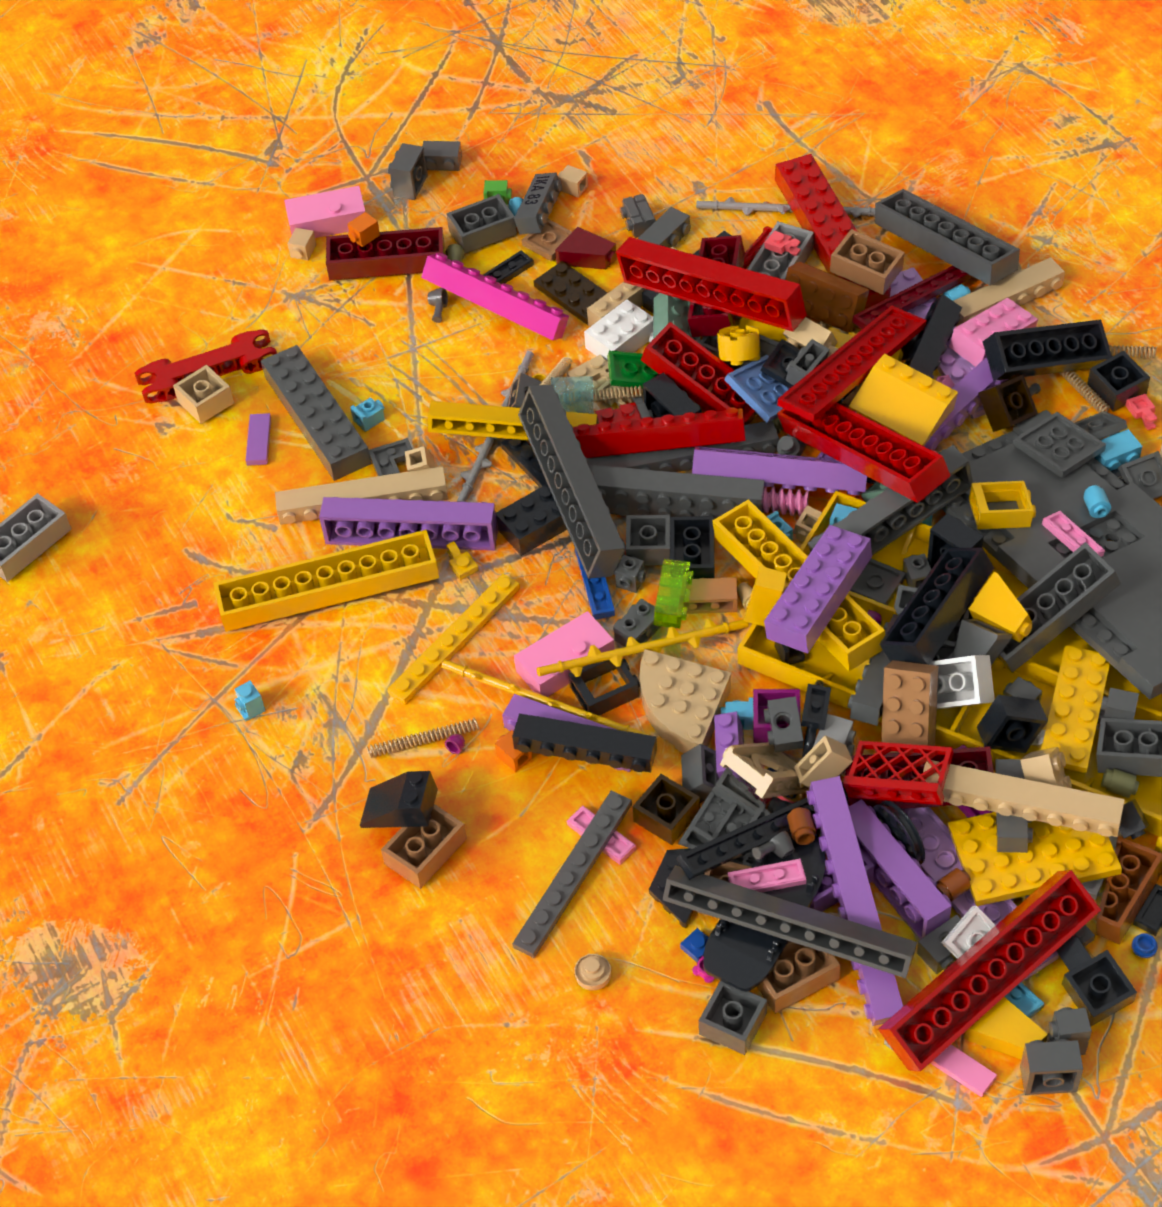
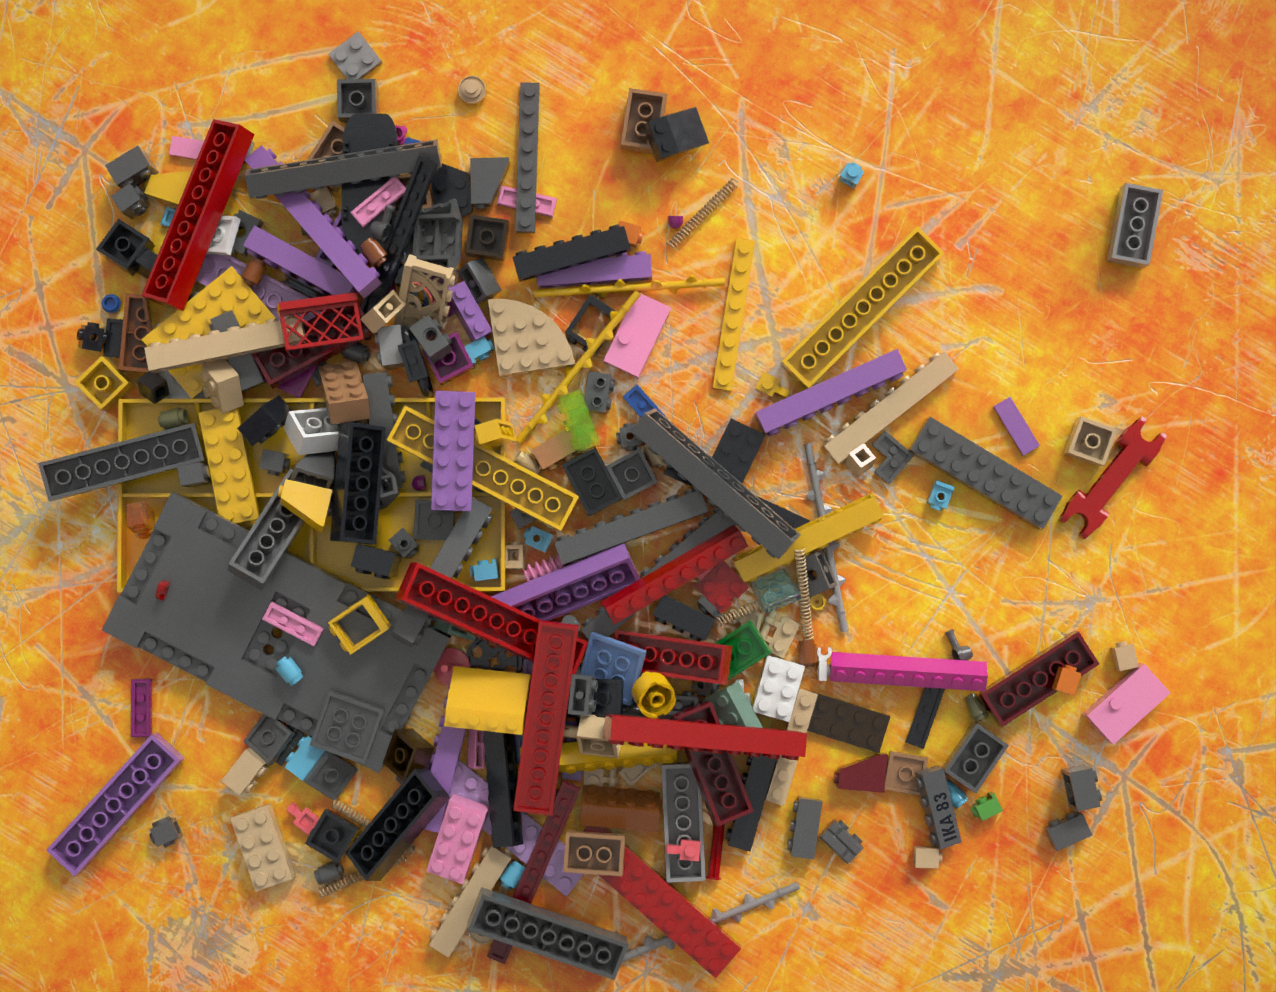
camera: 145 degrees right, 35 degrees up
none -> dark grey brick [314,861,344,885]
none -> light grey plate [328,31,382,79]
none -> dark grey slope [470,157,510,210]
none -> dark orange brick [797,639,818,668]
none -> white plate [817,647,832,681]

